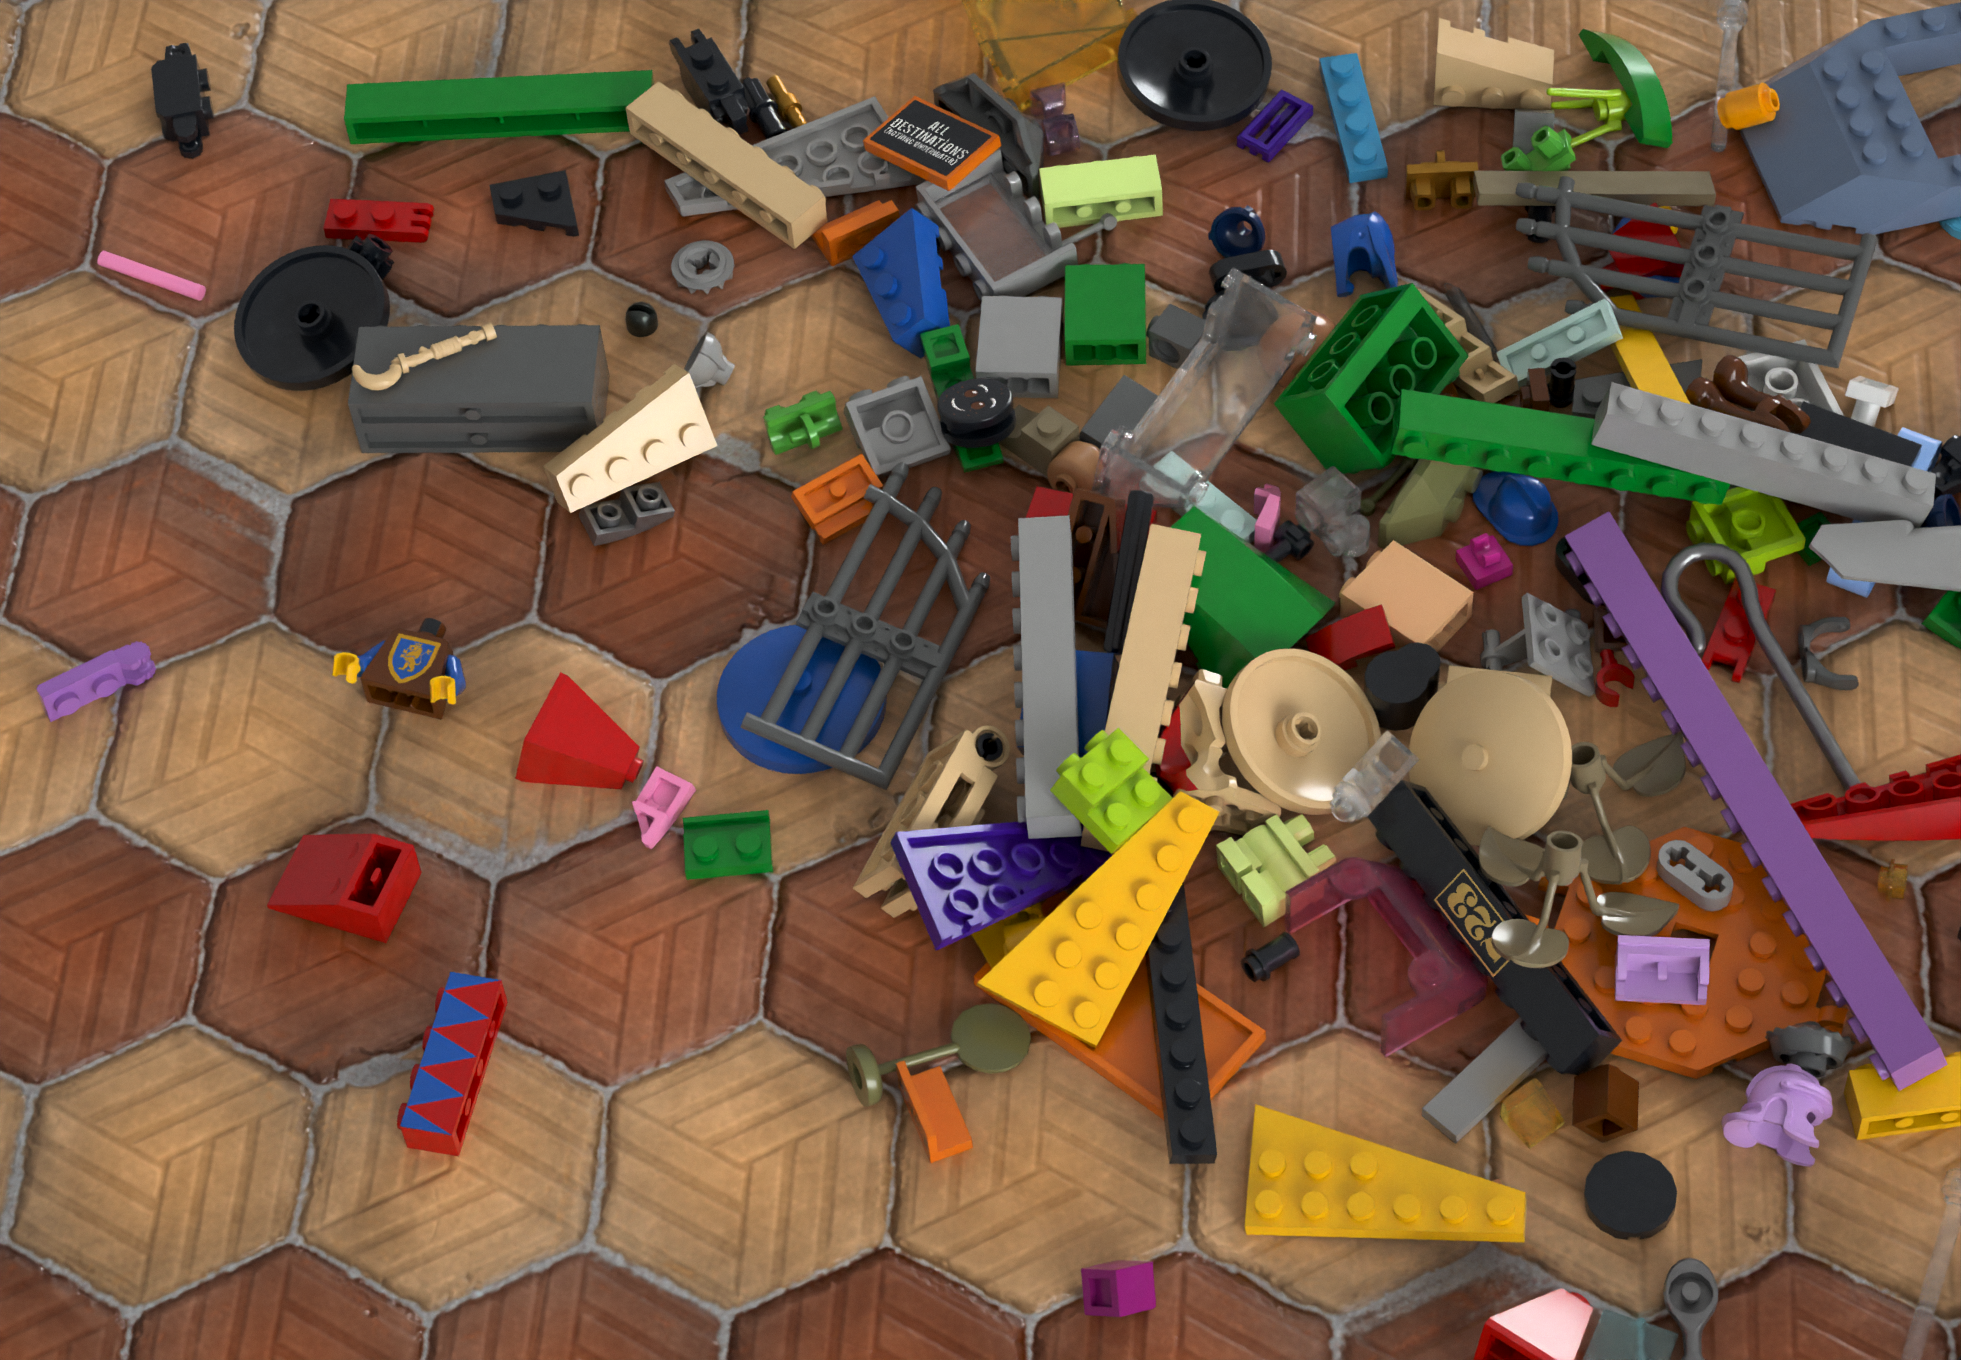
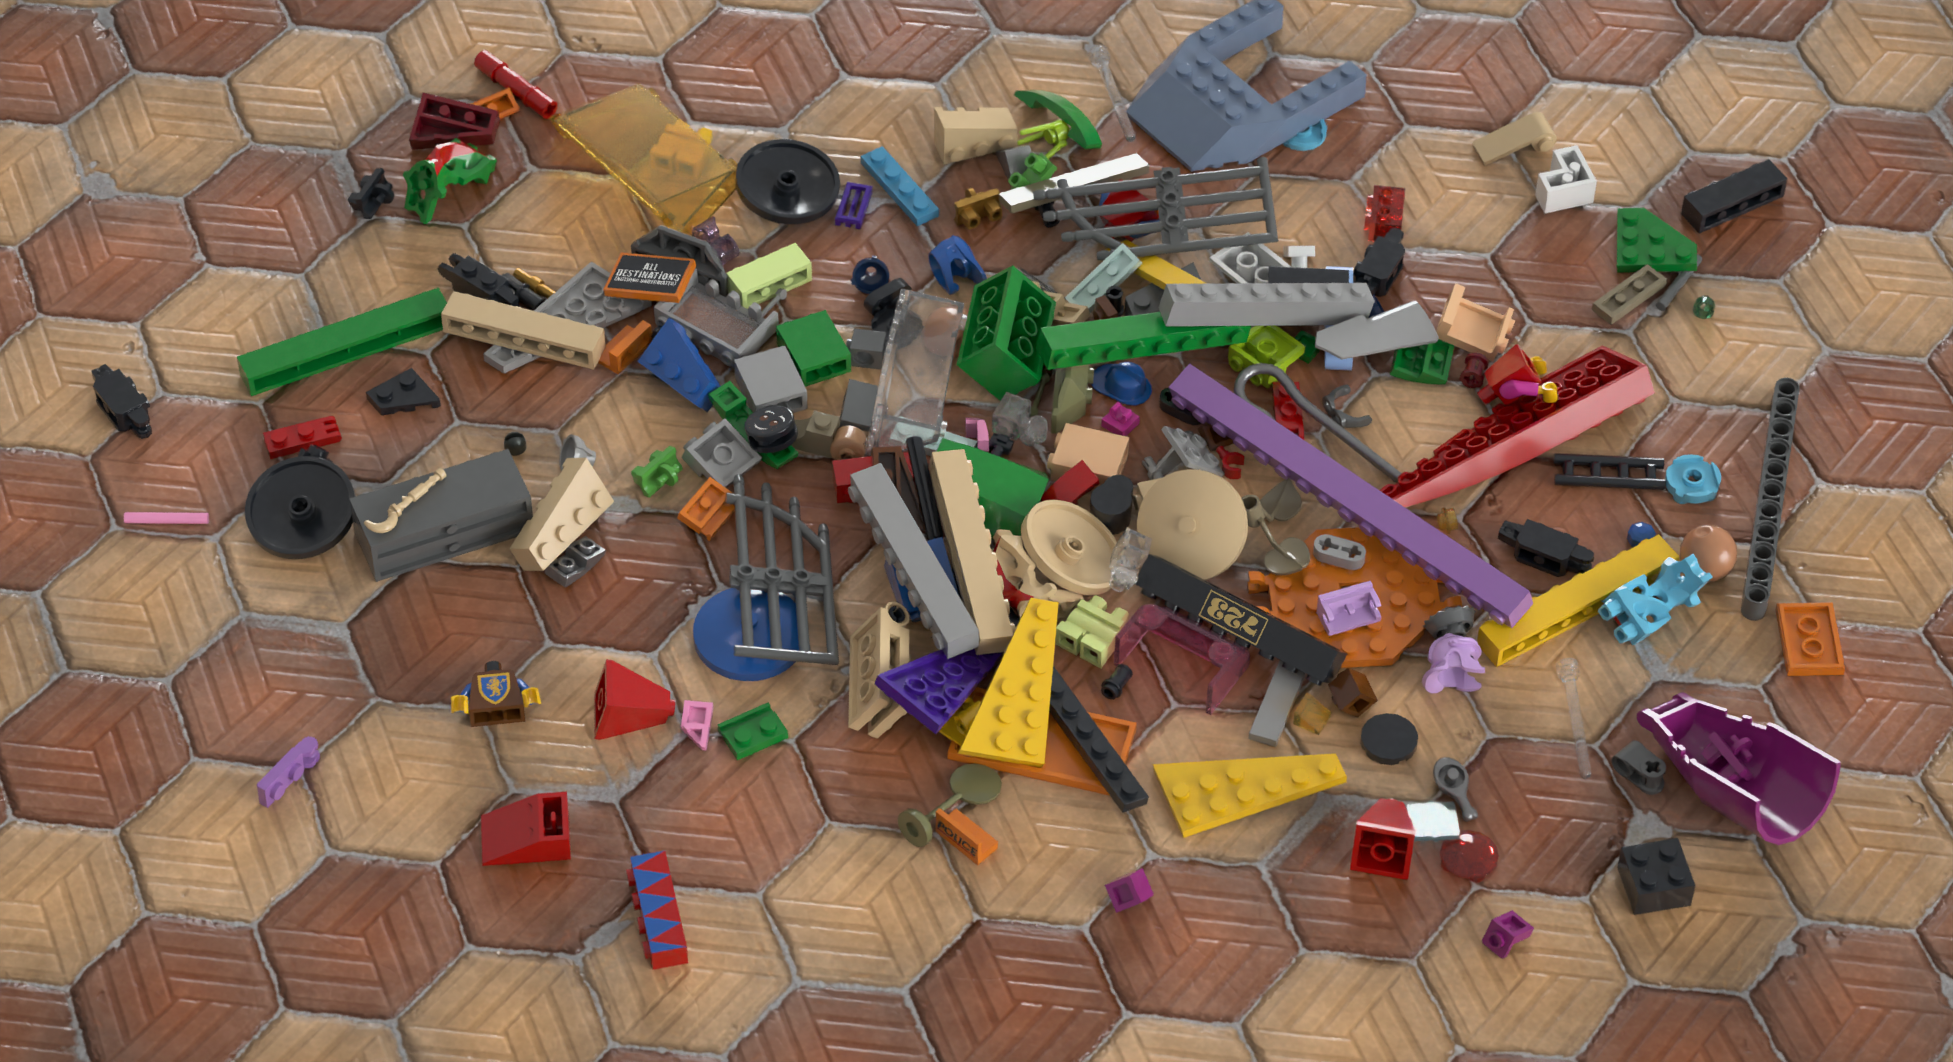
camera: 30 degrees left, 5 degrees down
light grey gear [671,240,735,295] -> none
lime plate [1050,728,1173,854] -> none
dark tan plant [1478,826,1679,968] -> none
reddish brown piece [1685,355,1811,434] -> none
light orange brick [1717,83,1780,130] -> none

